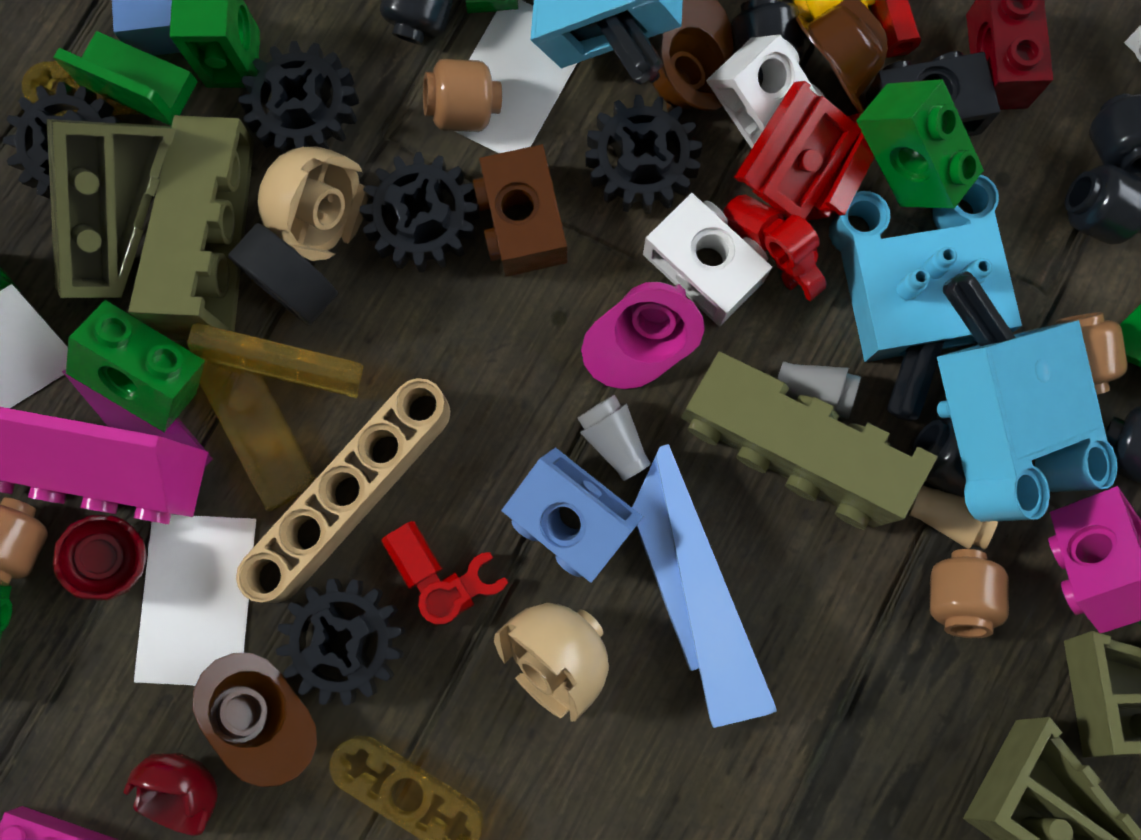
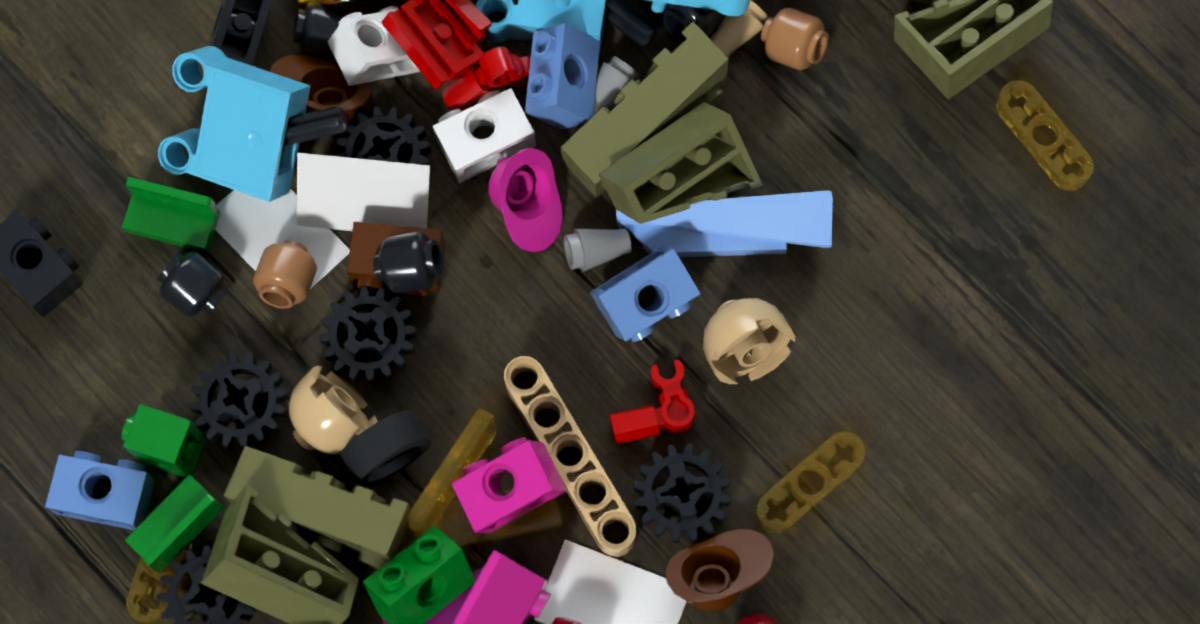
camera: 70 degrees left, 5 degrees down
none -> white sticker [297,152,430,231]
none -> black head [373,231,443,293]
none -> dark pink brick [451,437,567,533]
none -> medium blue brick [525,23,600,130]
none -> olive wedge [598,102,763,224]

